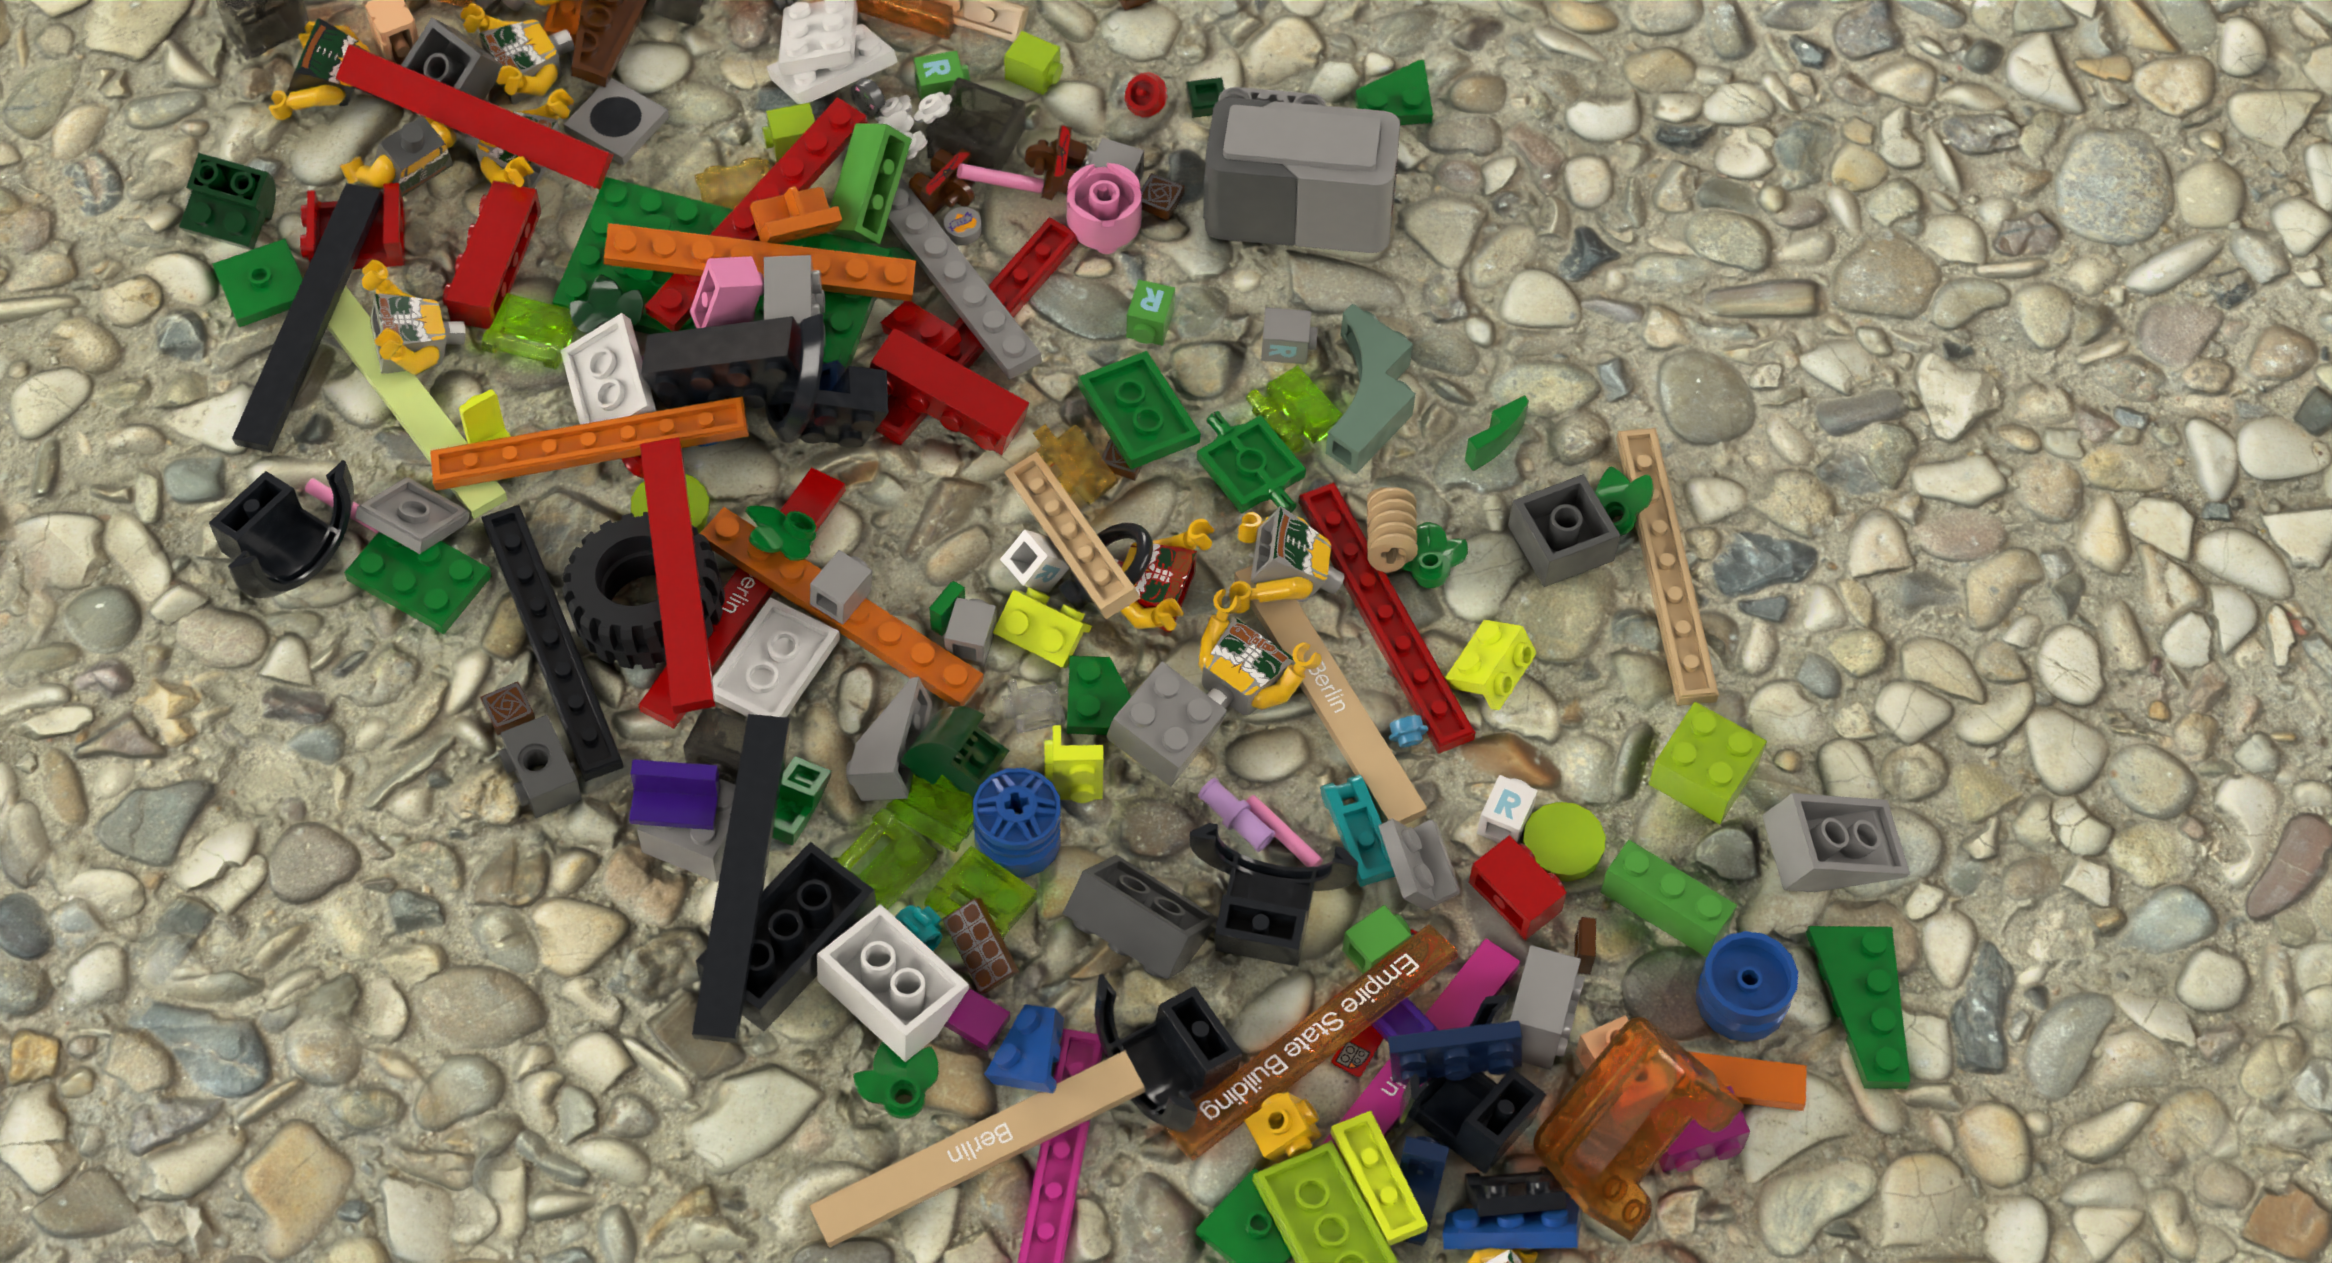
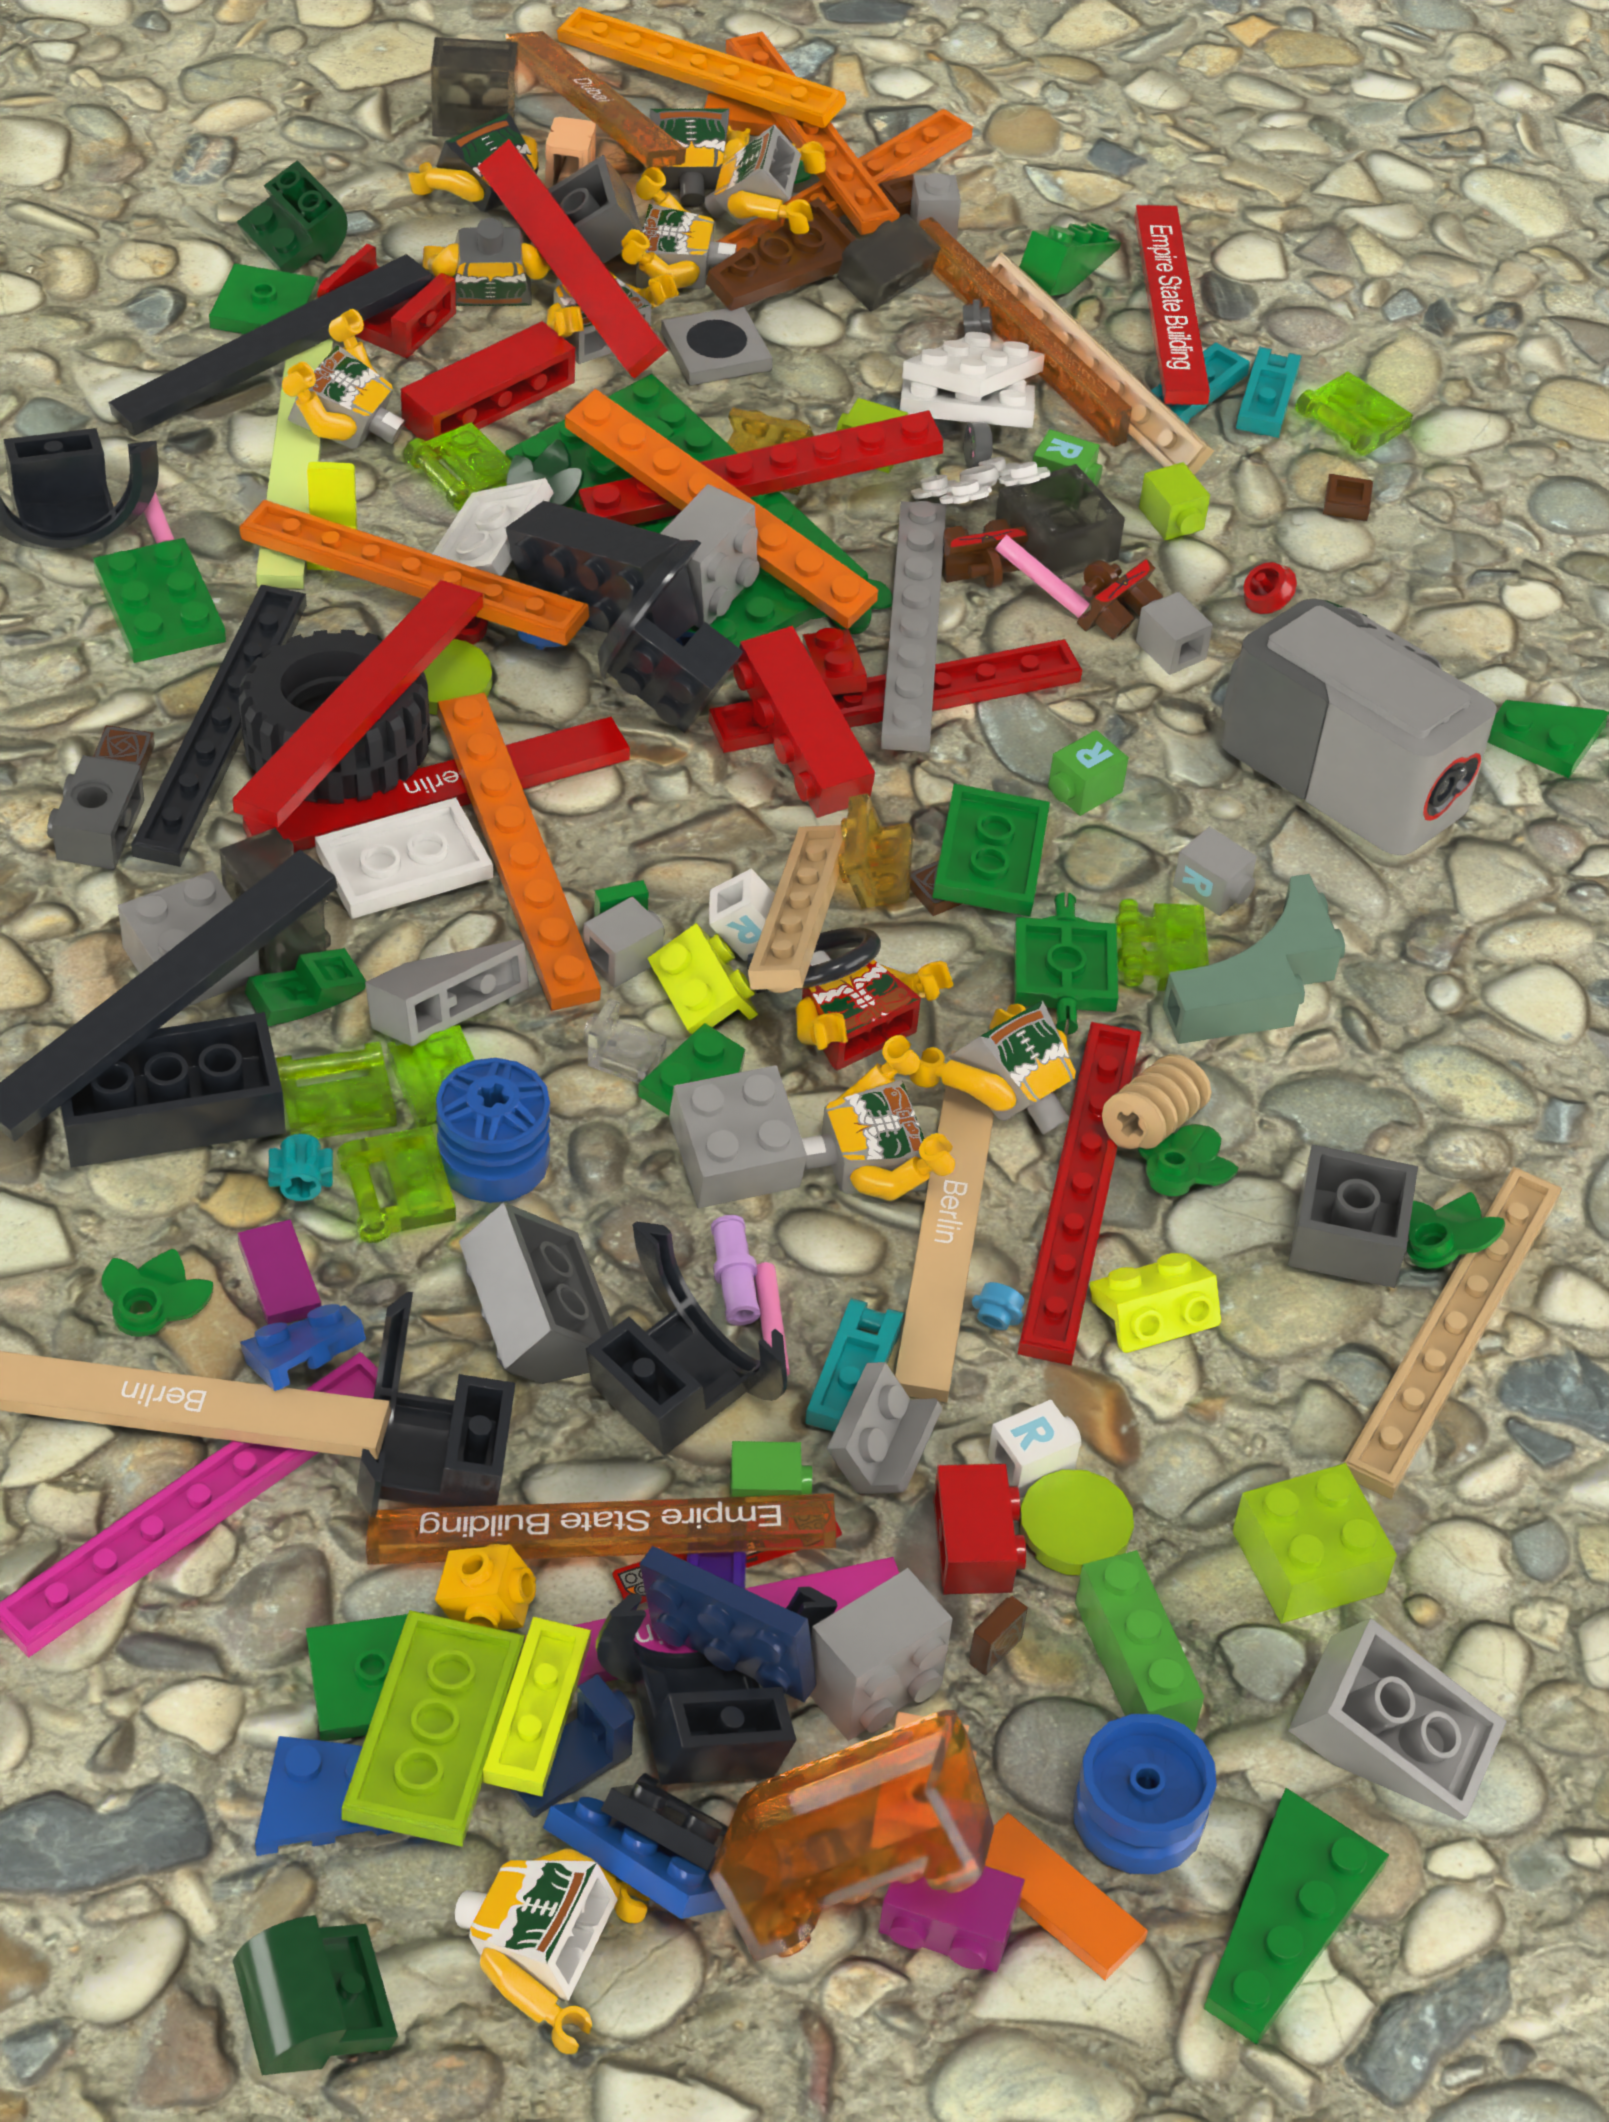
camera: 35 degrees right, 10 degrees down
light grey tile [355,477,470,554] -> none
dark purple panel [629,759,721,830] -> none
bright pink brick [690,256,764,328] -> none
green plate [745,506,816,561] -> none
orange panel [750,187,843,244] -> none
light grey brick [810,550,872,625] -> none
white slope [817,904,969,1062] -> none
bright green brick [830,123,912,245] -> none
dark green brick [900,706,1010,798] -> none
reddish brown tile [942,898,1020,994] -> none
light grey tile [944,207,982,245] -> none
neon yellow bracket [1044,725,1104,803] -> none
bright pink brick [1067,163,1142,254] -> none
reddish brown tile [1141,173,1185,221] -> none
green slope [1465,395,1529,471] -> none

